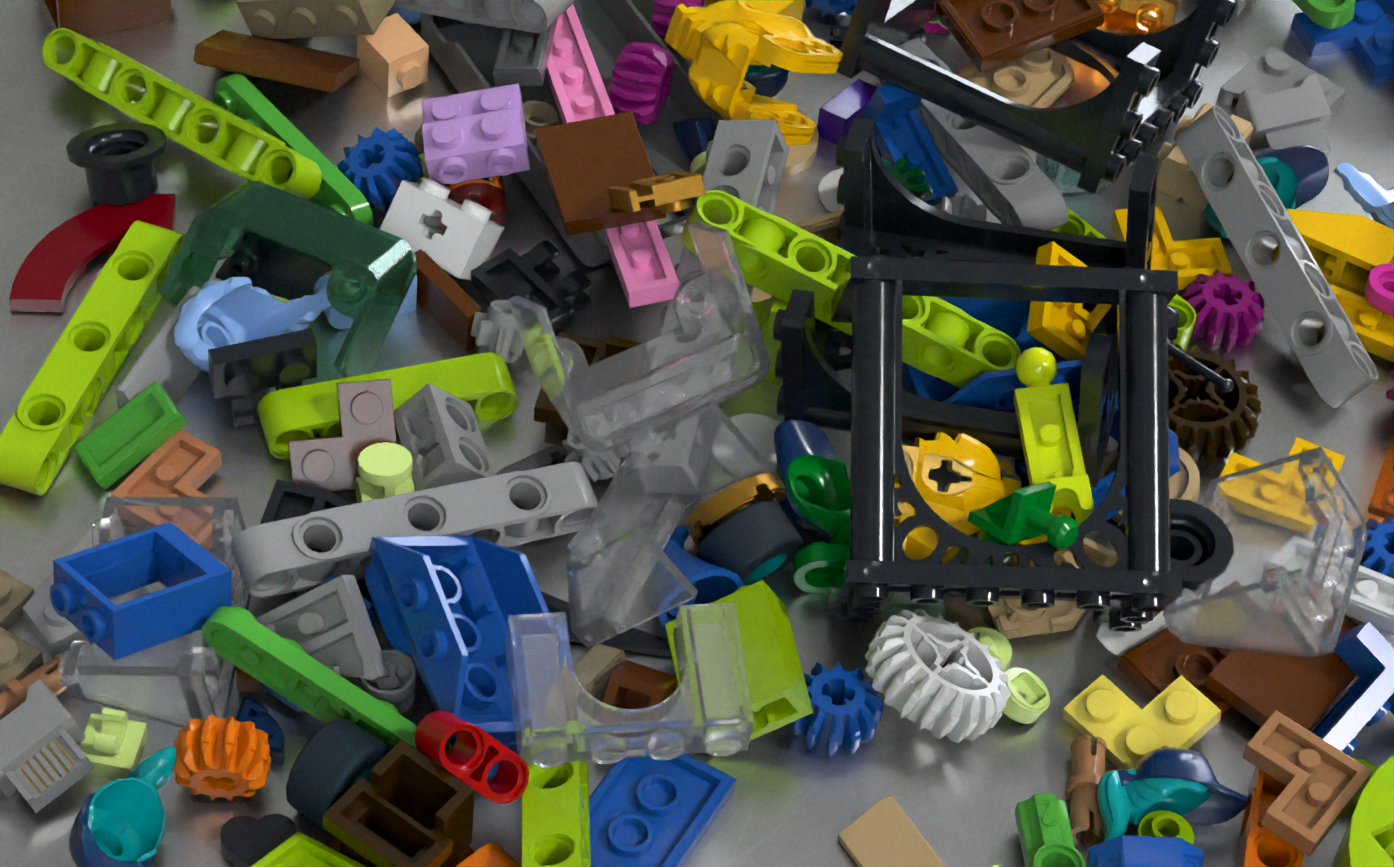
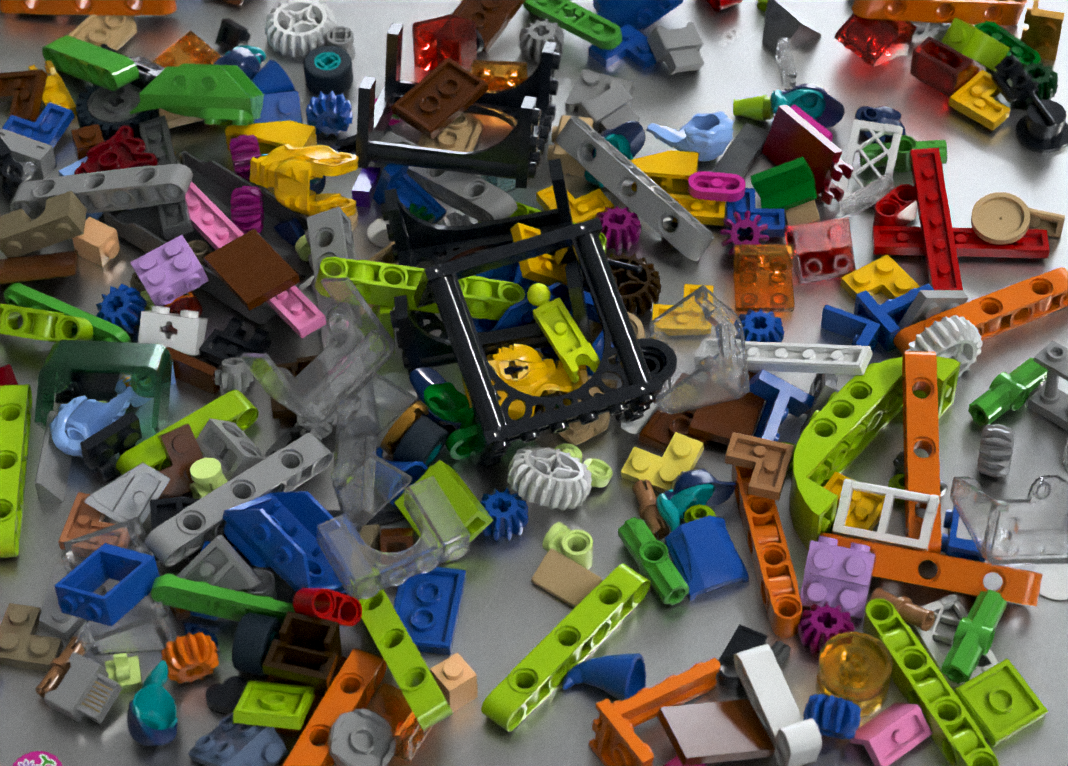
camera: 15 degrees left, 0 degrees up
bright green tile [72,380,189,490] -> none
pearl gold plate [607,171,706,213] -> none
green piece [967,481,1078,565] -> none
none -> light grey wing [84,462,170,533]
none -> yellowish green piece [542,522,593,570]

